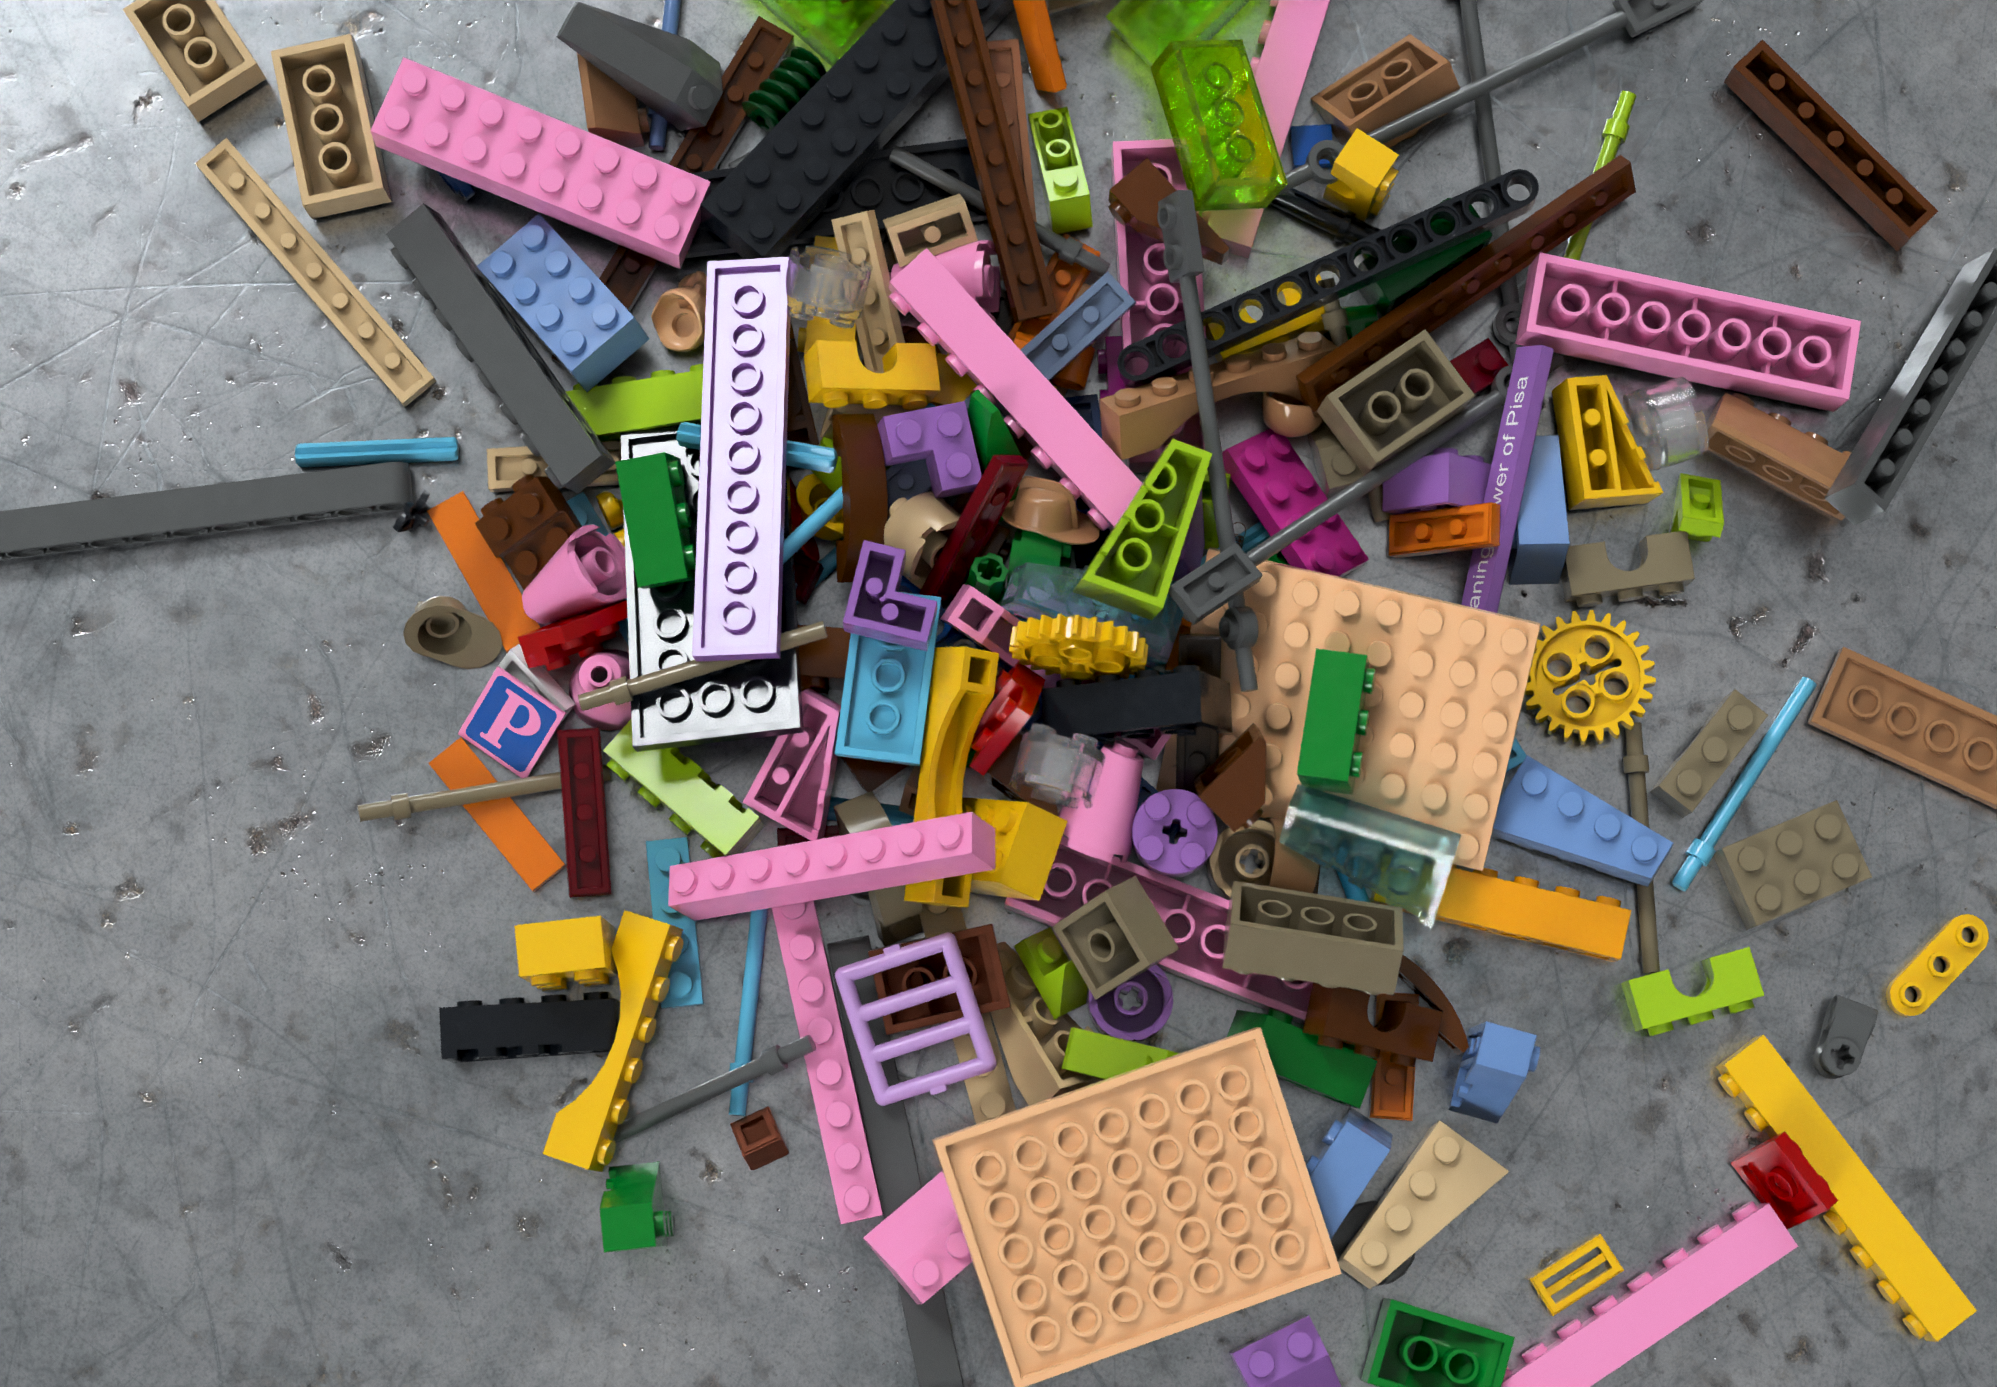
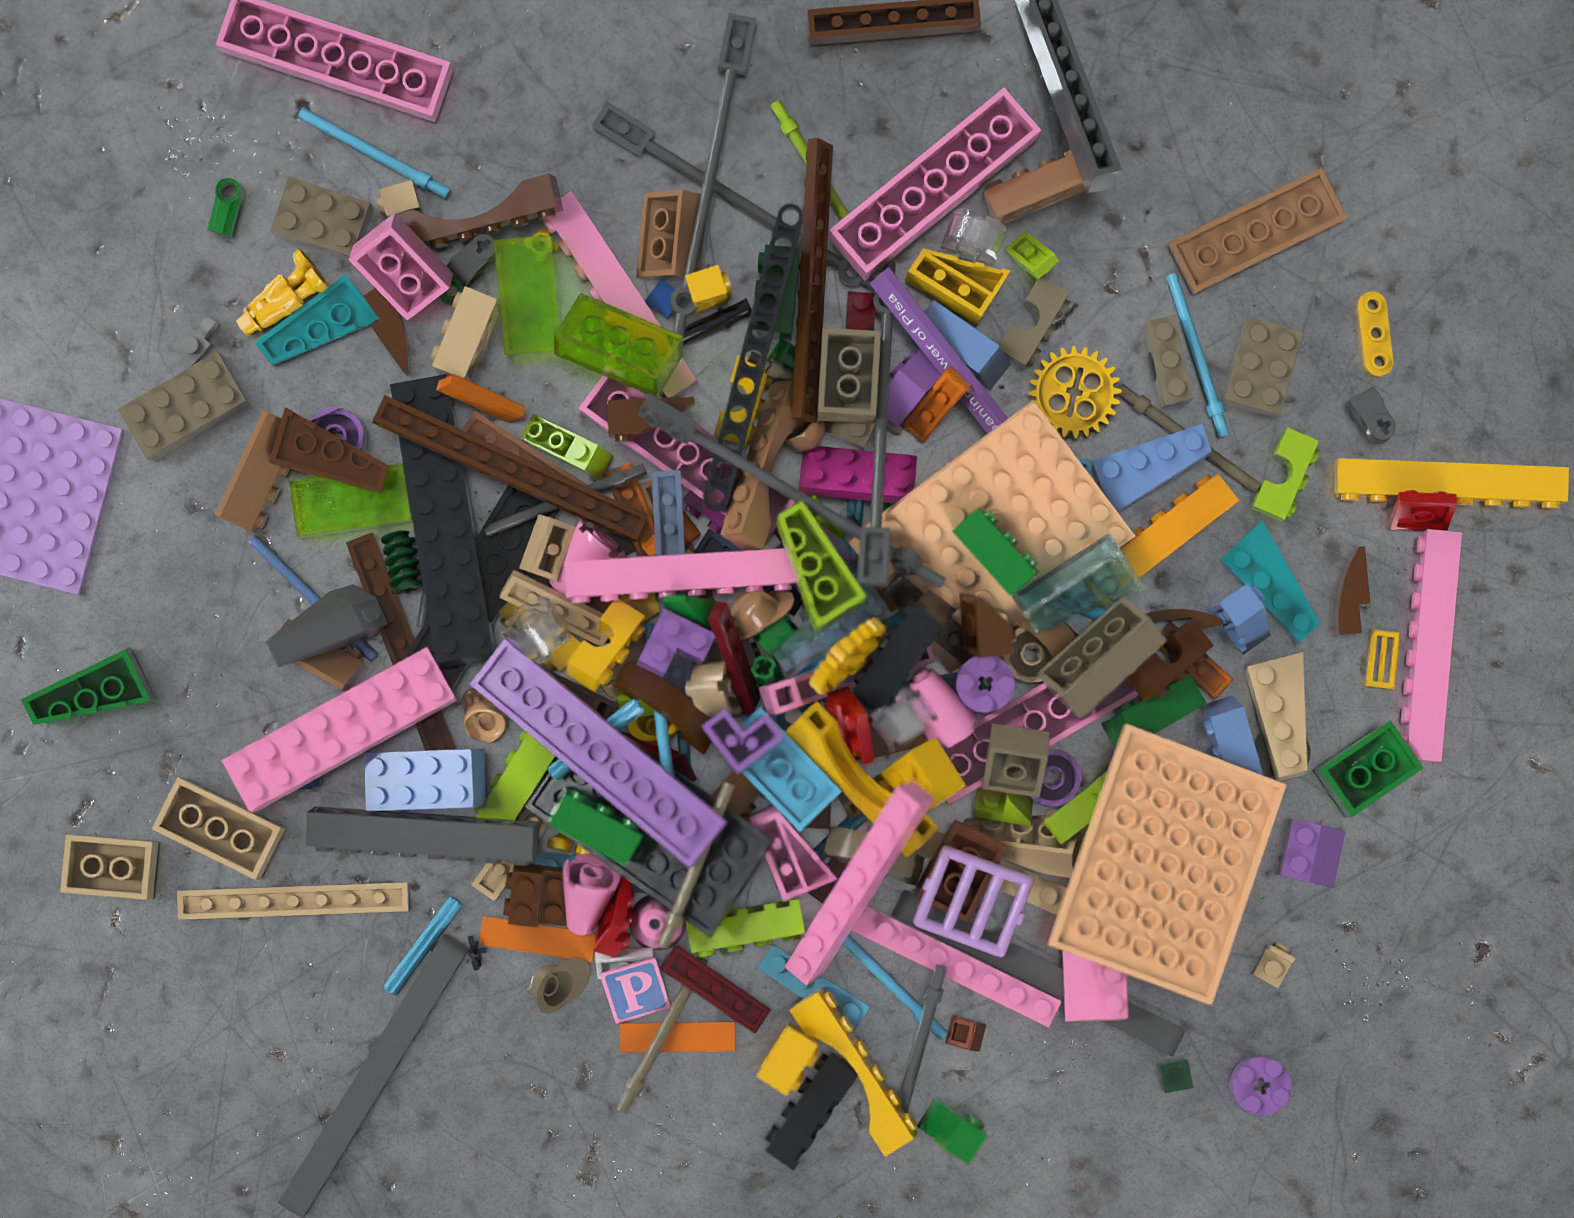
camera: 45 degrees left, 5 degrees up
none -> teal wing [1220,520,1320,643]
none -> reddish brown slope [1334,546,1371,637]

